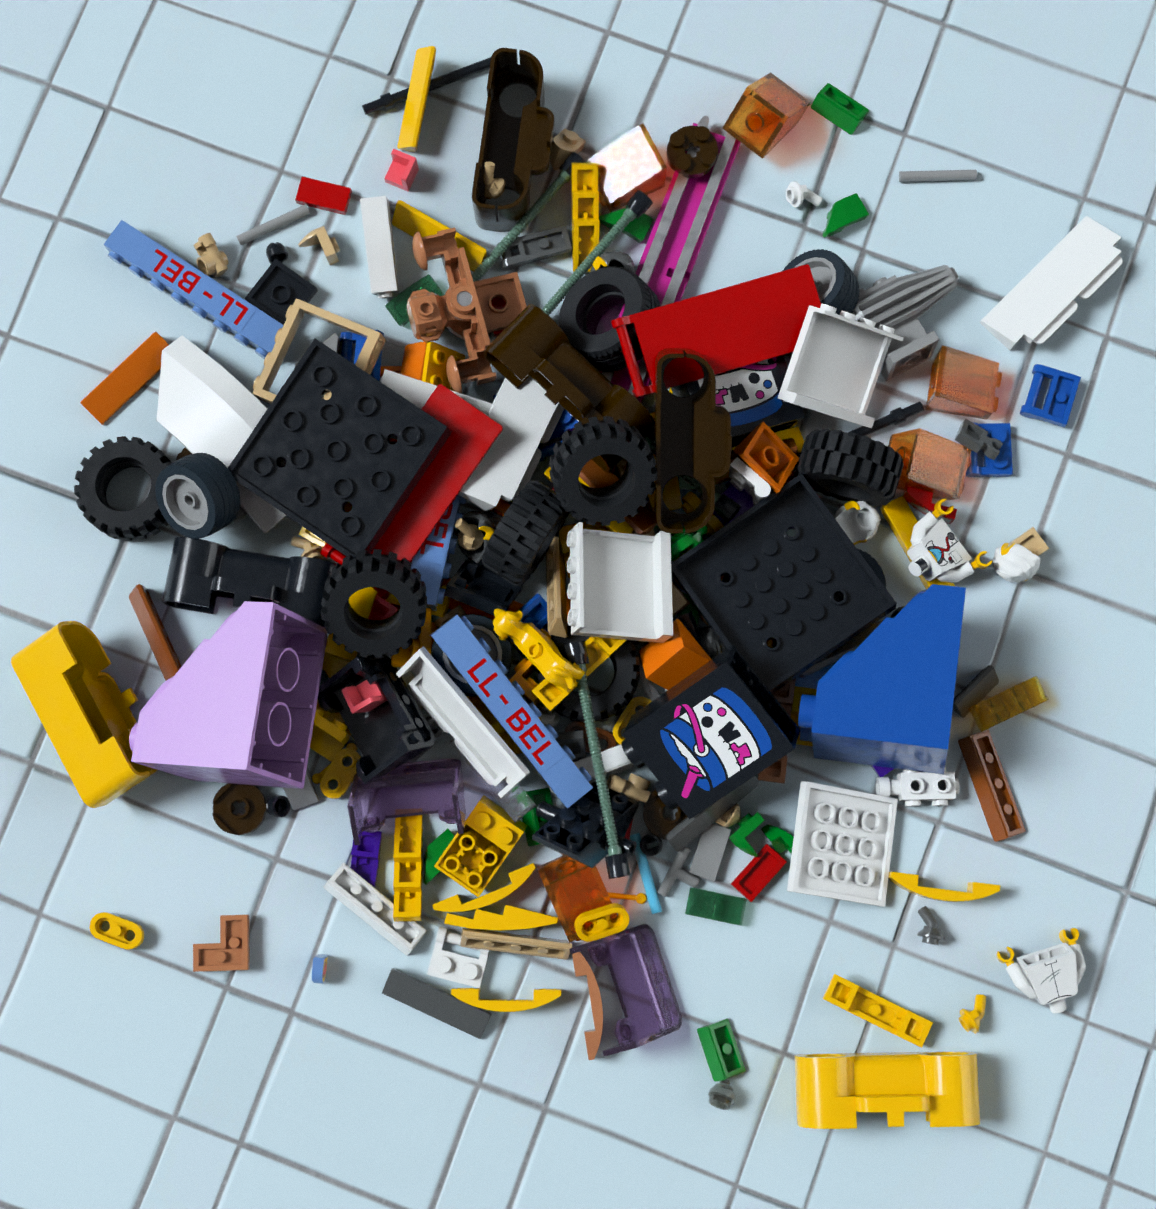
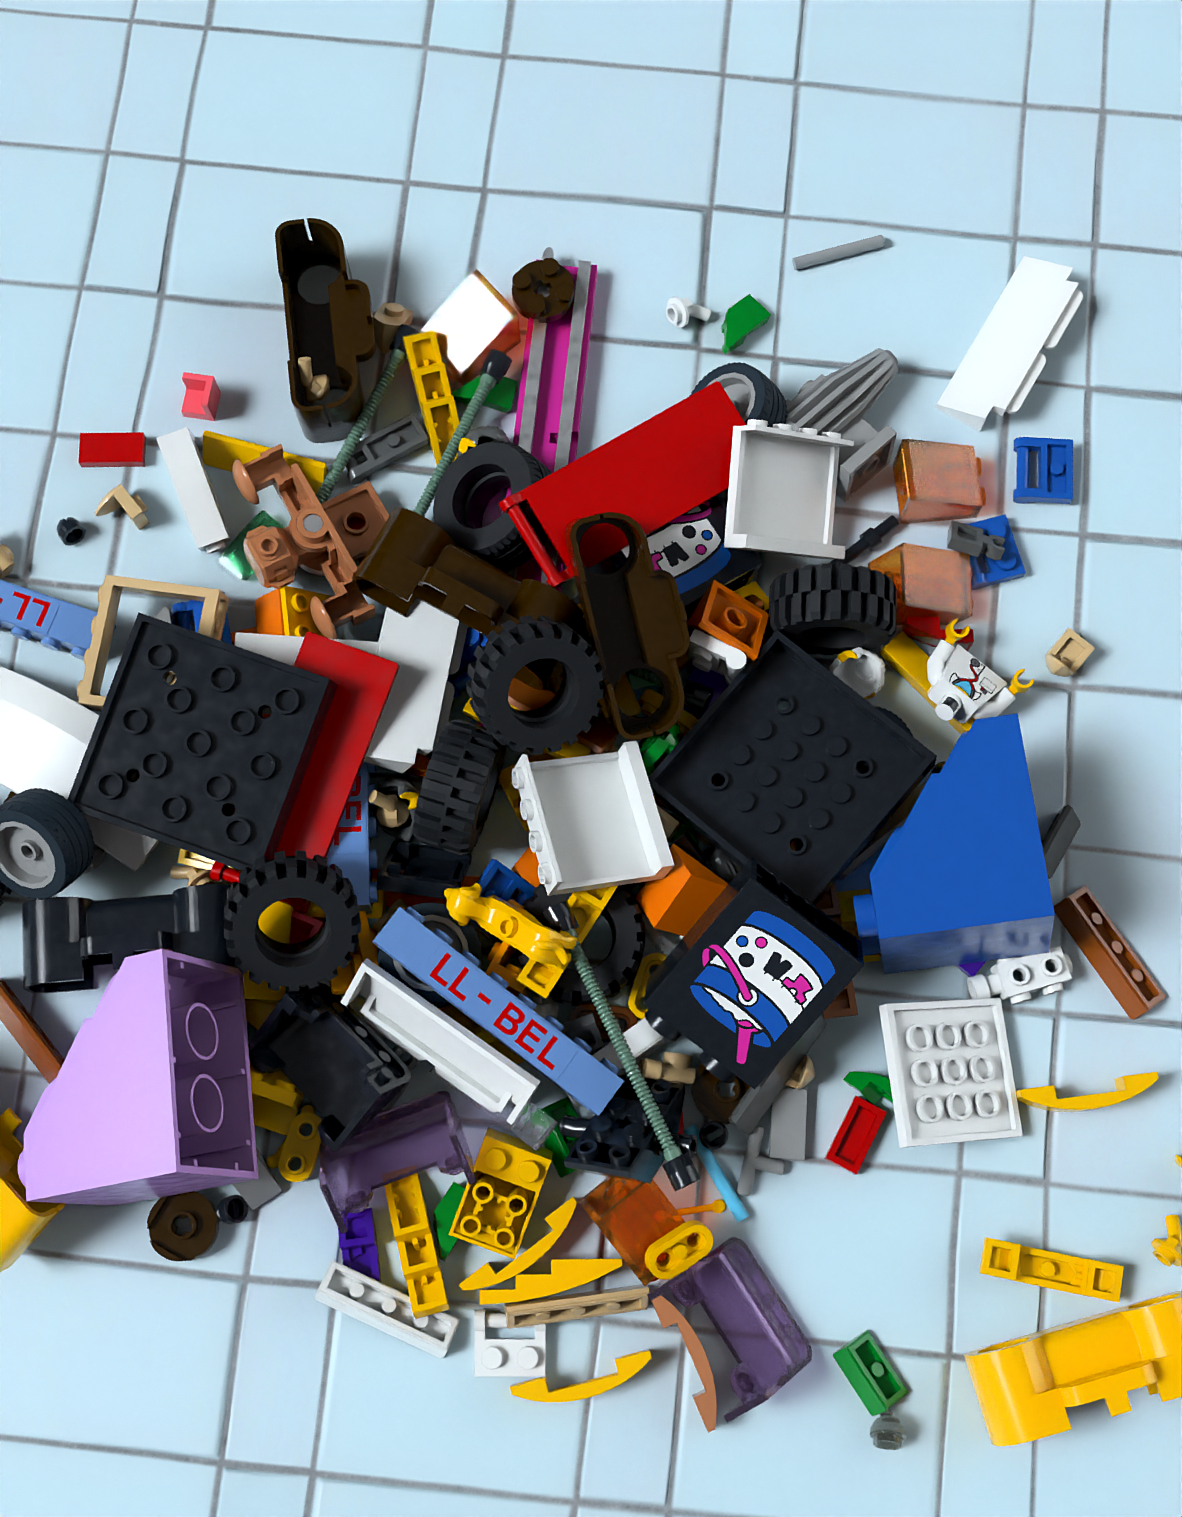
camera: 15 degrees left, 5 degrees down
yellow plate [90,912,144,949] -> none
nougat plate [193,915,250,972] -> none
light grey bar [236,204,310,245] -> none
black plate [244,259,318,325] -> none
medium blue tile [312,954,328,984] -> none
coral panel [341,680,388,714] -> none
black bar [362,57,491,115] -> none
dark grey slope [382,968,492,1039] -> none
yellow slope [397,46,436,153] -> none
tan slope [546,536,568,638] -> none
clear green slope [685,887,747,926] -> none
clear orange slope [722,72,811,159] -> none
green plate [729,812,765,857] -> none
green slope [811,83,870,135] -> none
dark grey plate [917,906,945,945] -> none
clear yellow beam [968,676,1049,732] -> none
white hair [993,543,1041,583] -> none

